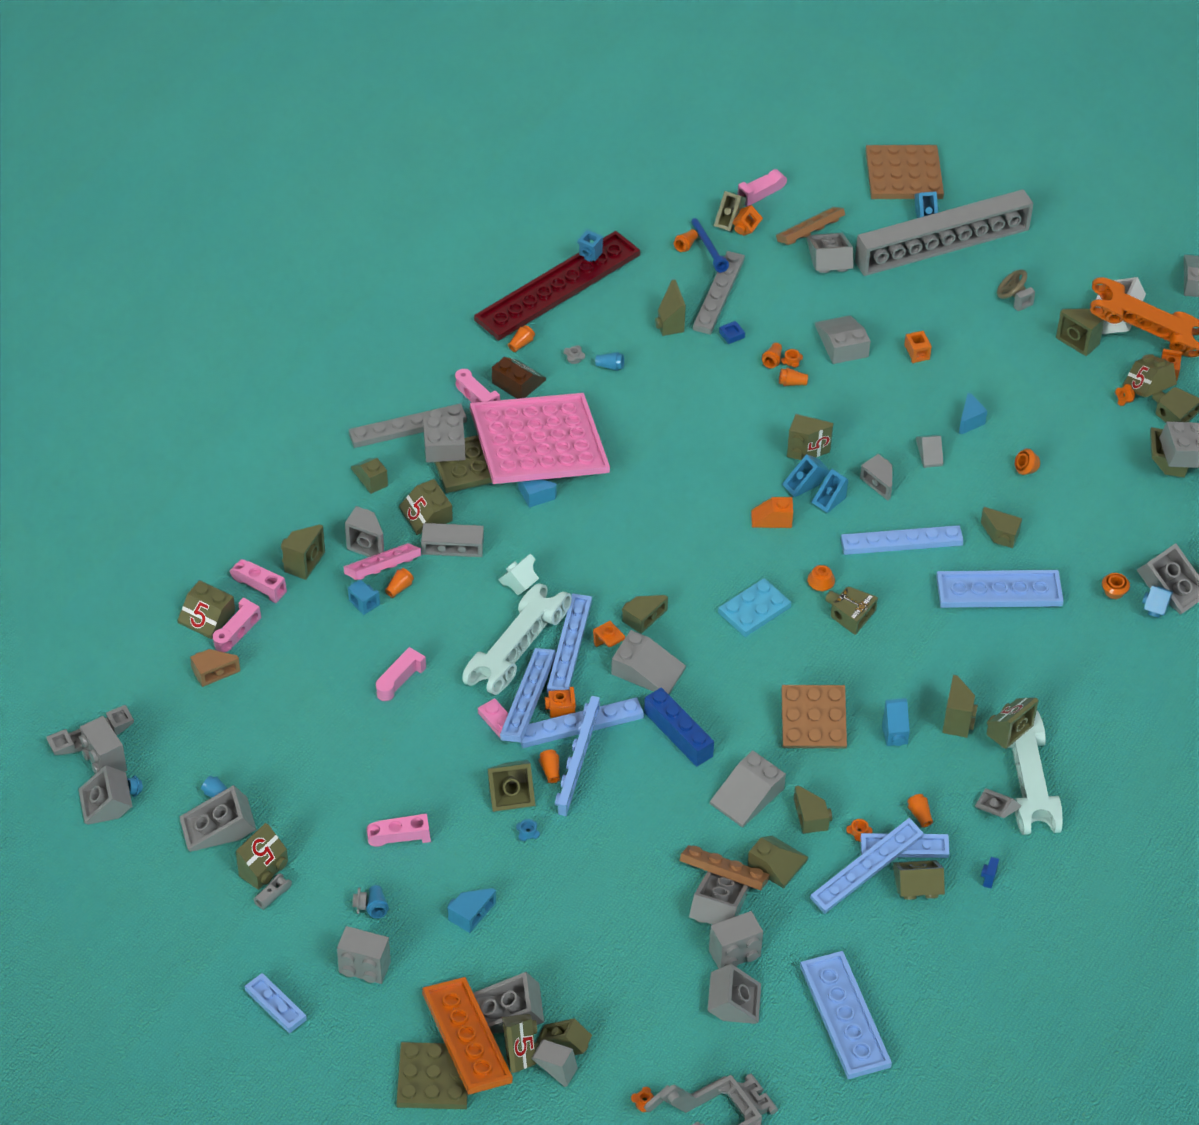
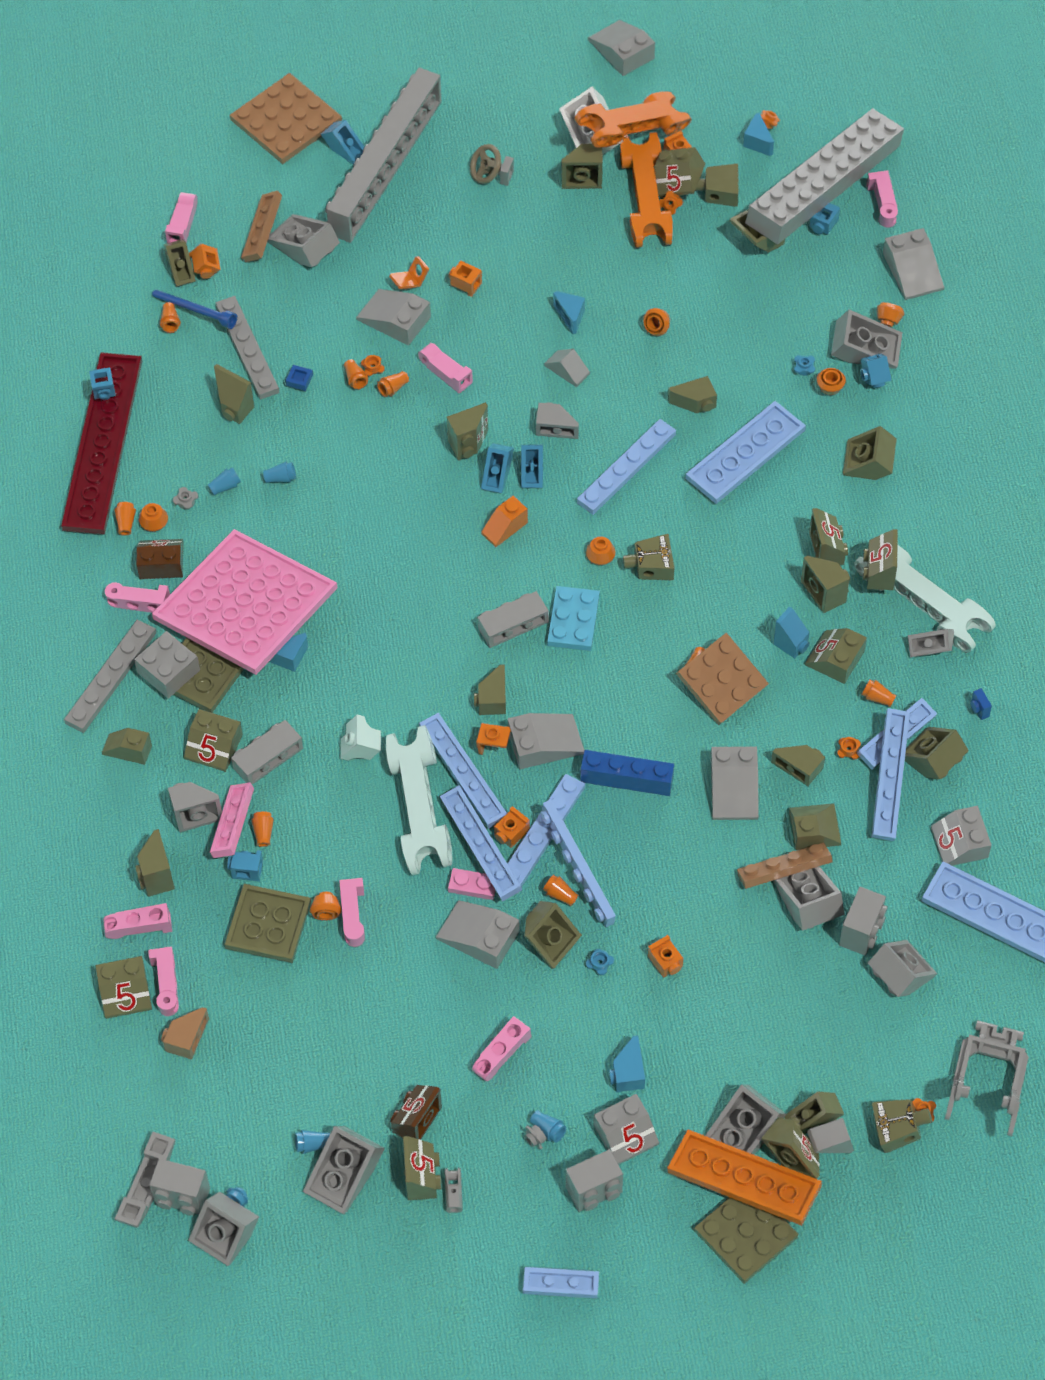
camera: 40 degrees left, 10 degrees up
none -> orange cone [139,503,168,531]
none -> olive plate [225,884,311,963]
none -> dark azure cone [263,461,296,483]
none -> orange cone [310,891,342,921]
none -> orange bracket [389,256,429,289]
none -> reddish brown slope [390,1085,442,1140]
none -> bright pink leg [418,343,473,394]
none -> light grey slope [436,900,520,969]
none -> light grey brick [478,591,549,648]
none -> light grey slope [594,1094,659,1165]
none -> orange piece [620,132,673,248]
none -> orange brick [648,935,683,978]
none -> dark azure plate [794,355,815,376]
none -> olive slope [805,628,867,684]
none -> olive slope [809,508,848,565]
none -> olive slope [843,426,897,480]
none -> olive torso [872,1099,932,1153]
none -> light grey slope [931,806,991,866]

